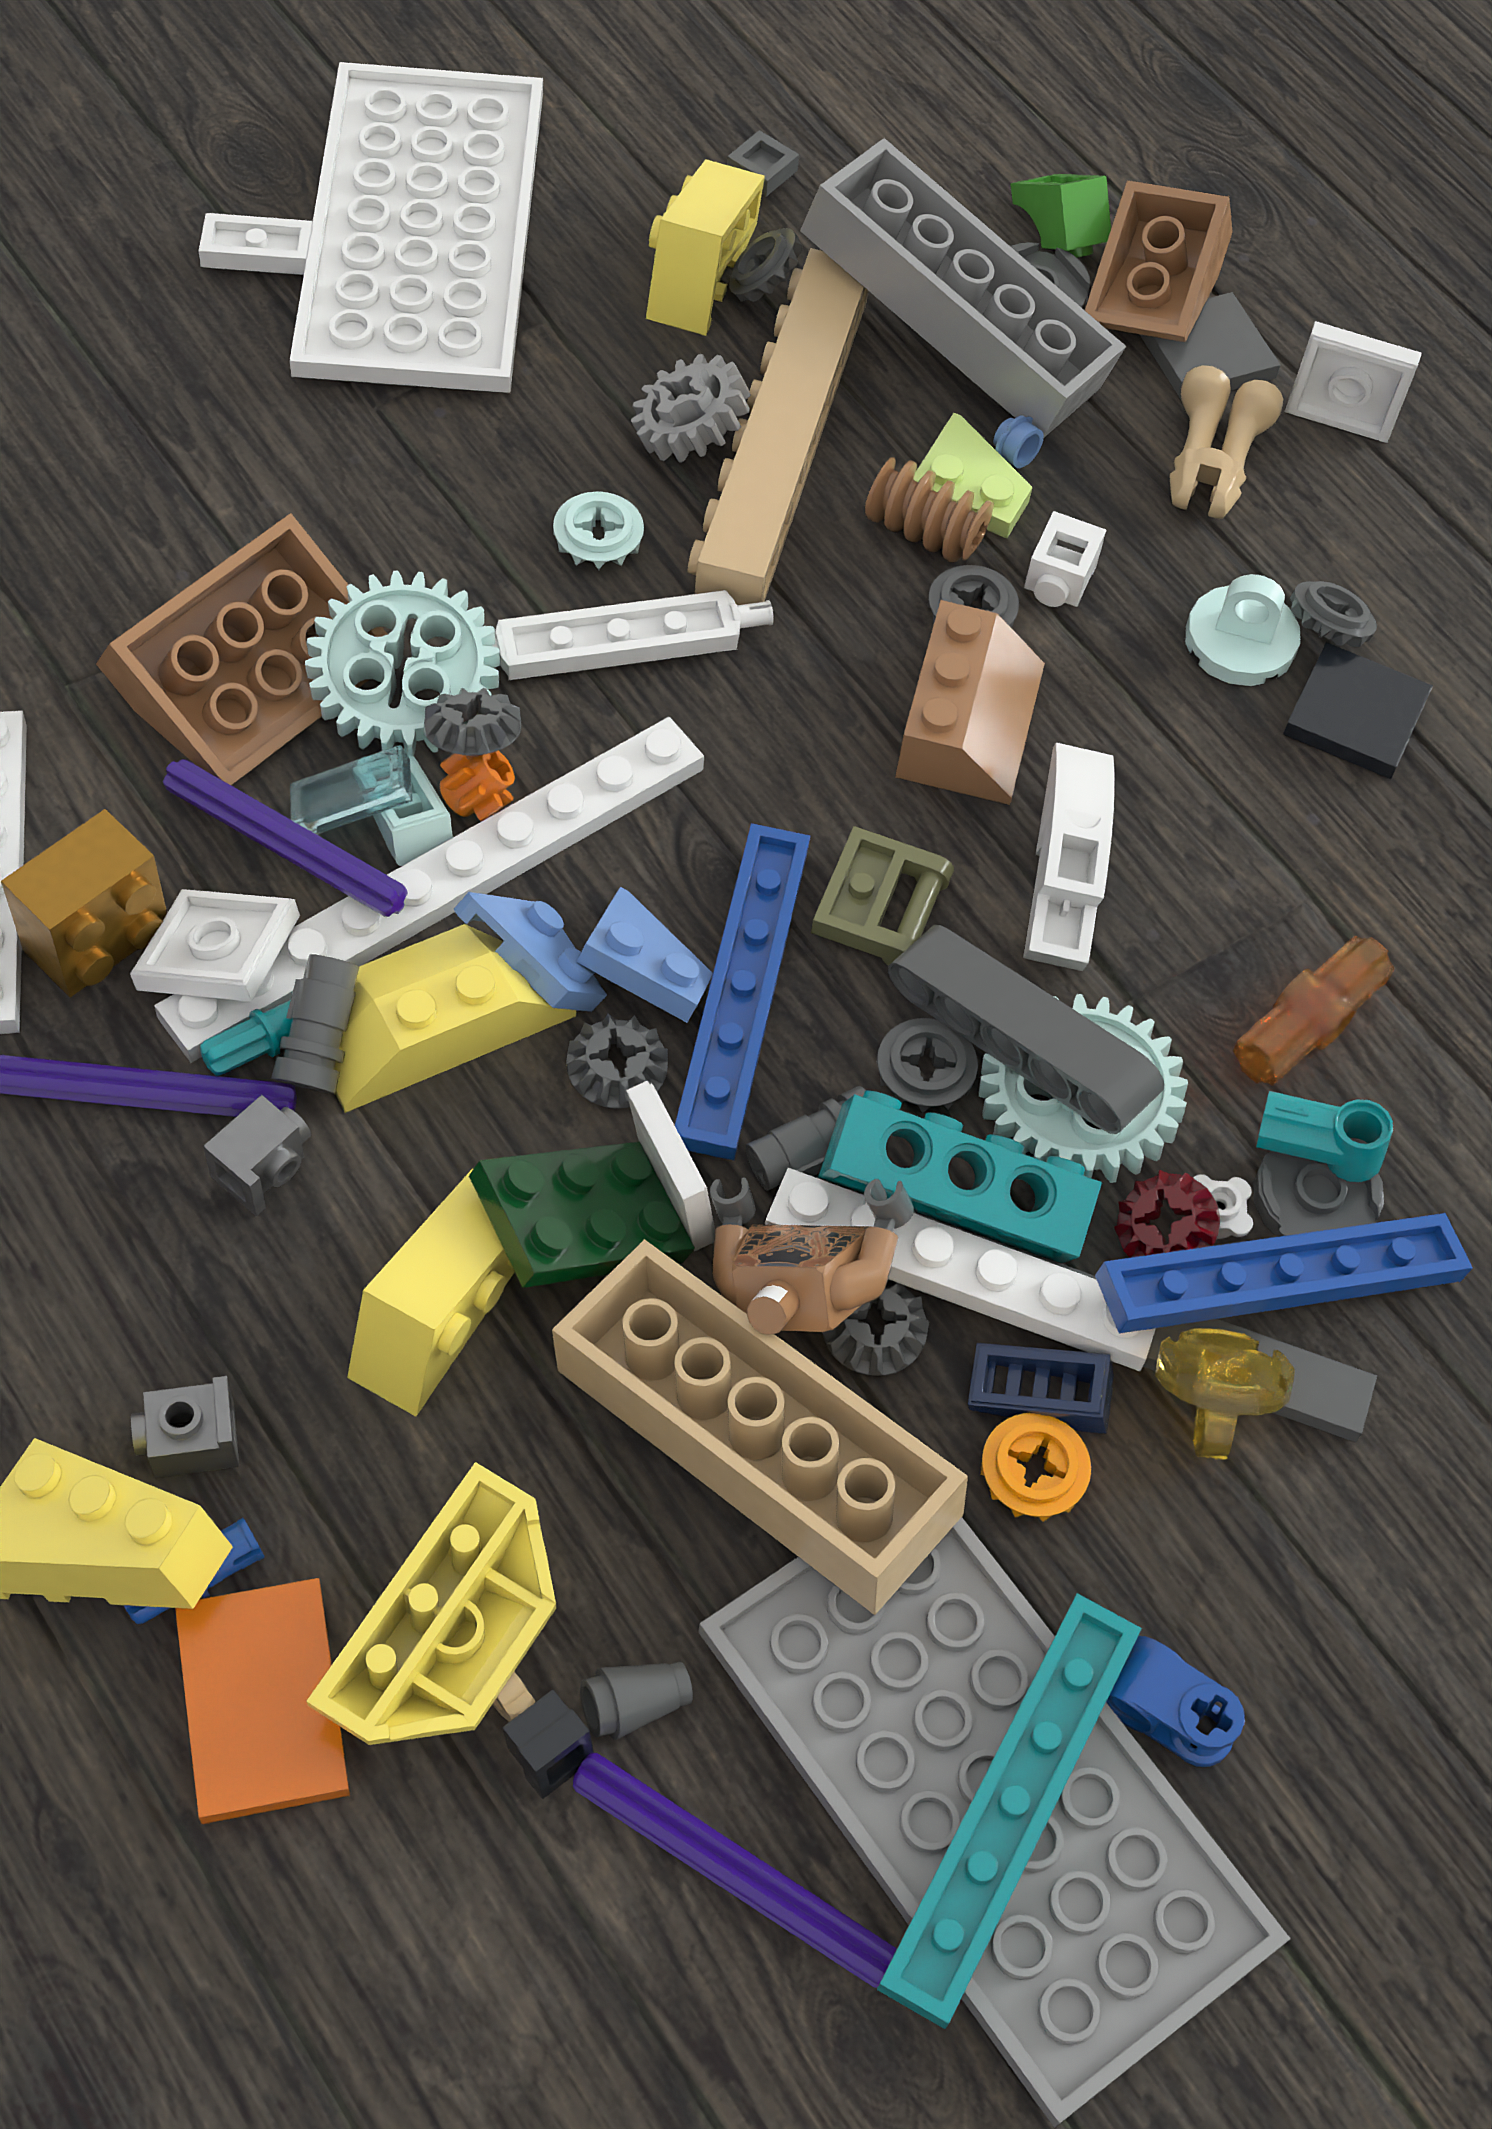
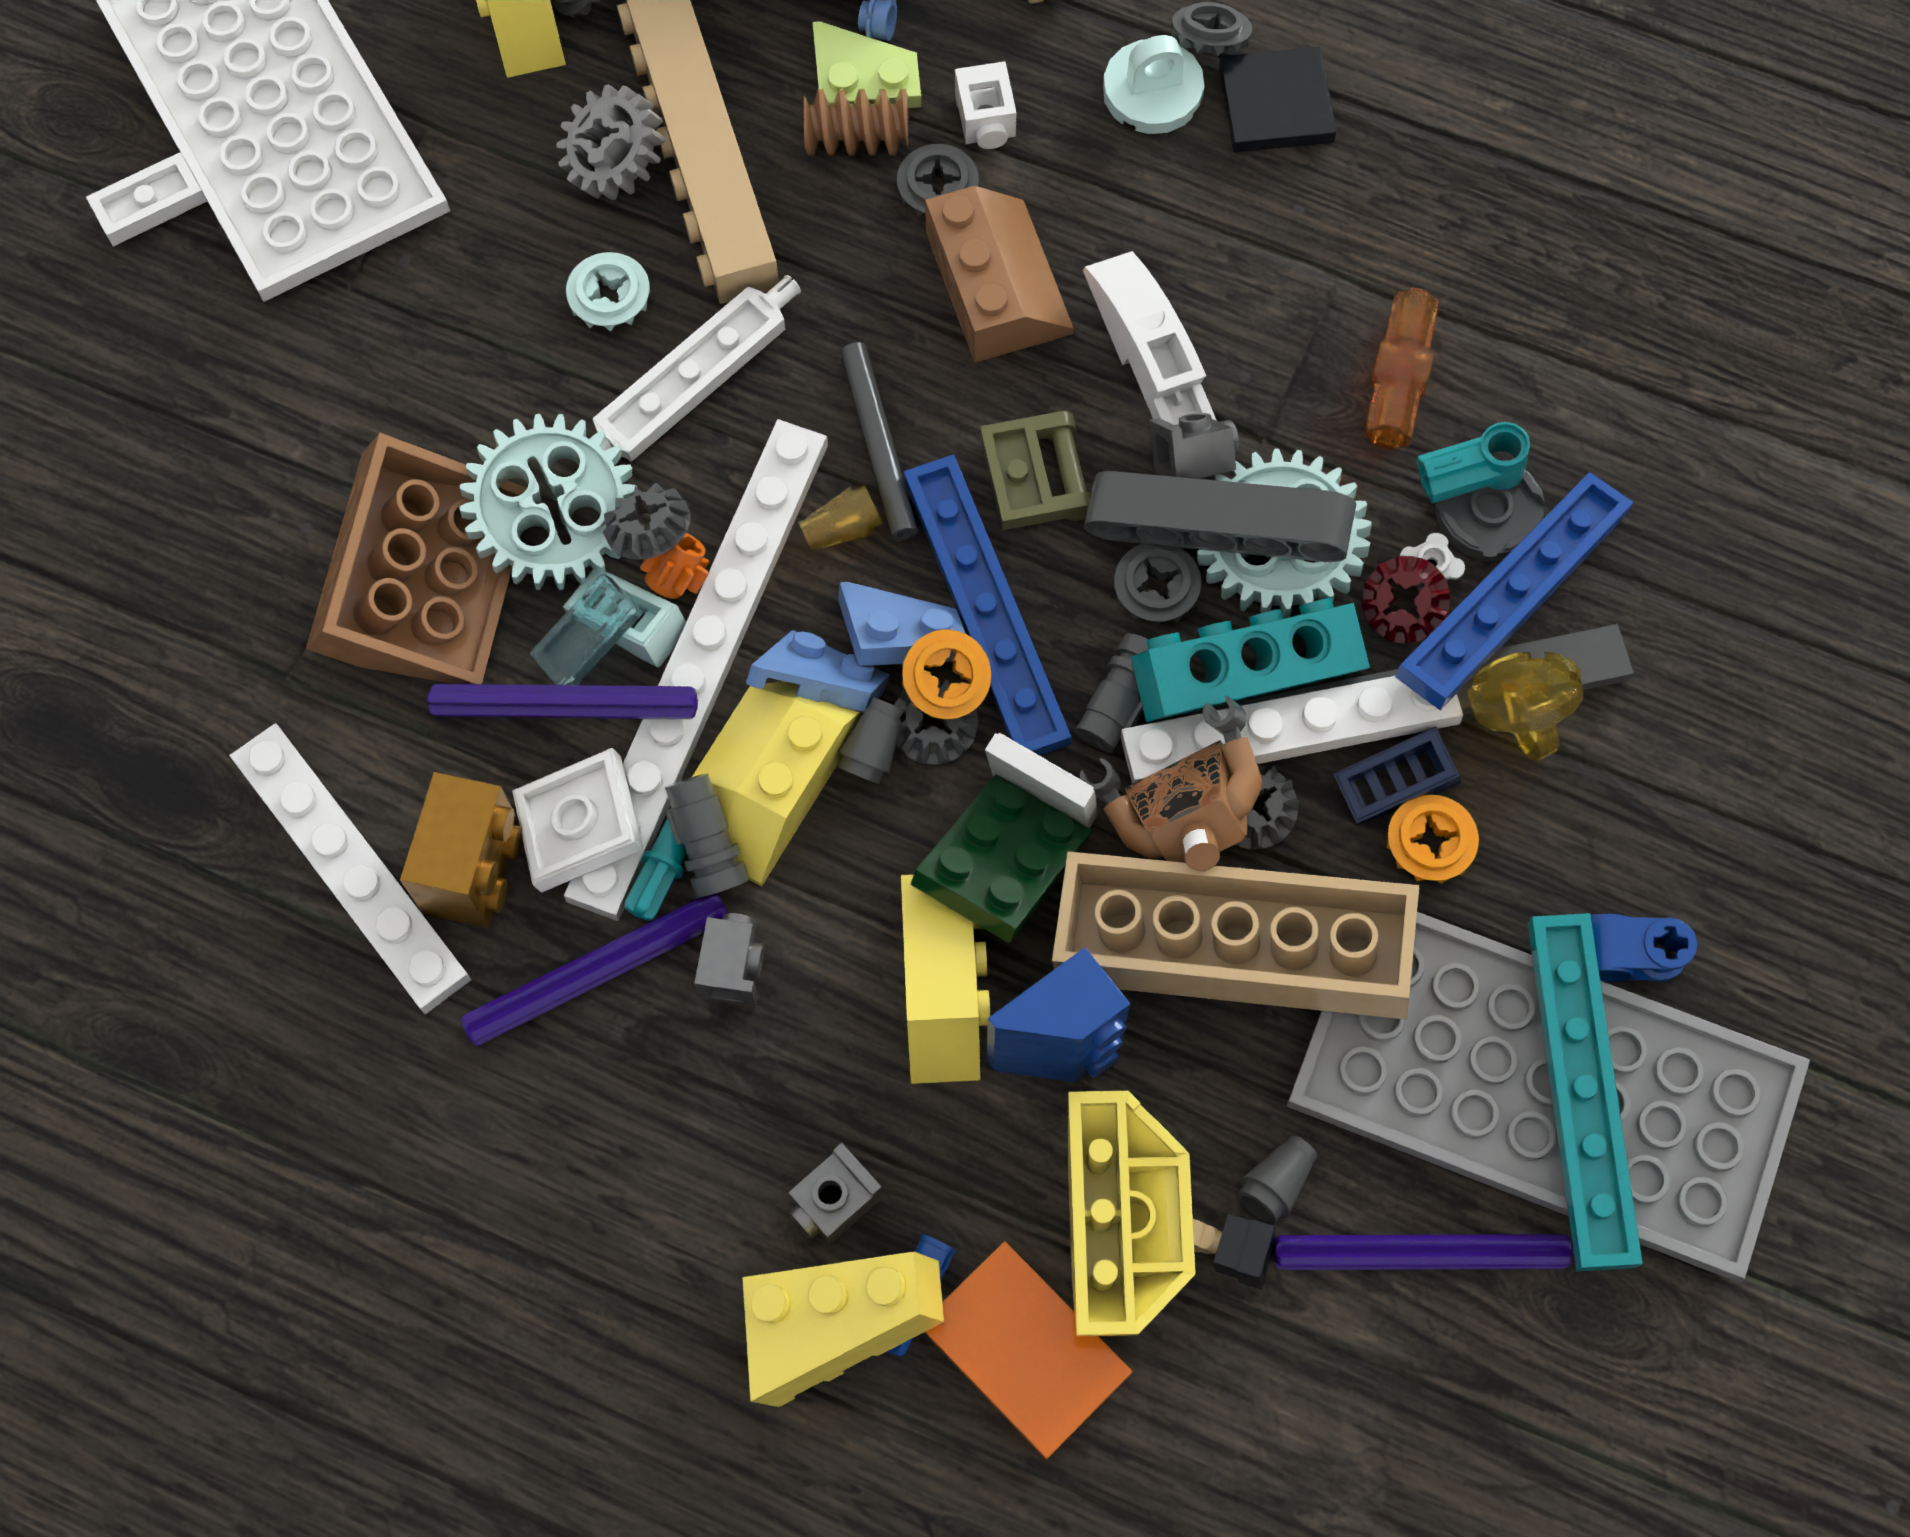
camera: 25 degrees left, 10 degrees up
none -> clear yellow cone [799,485,883,551]
none -> dark grey cone [838,697,904,784]
none -> dark grey piece [841,342,918,541]
none -> light orange gear [902,630,991,719]
none -> blue slope [987,947,1130,1082]
none -> flat silver brick [1149,413,1239,479]

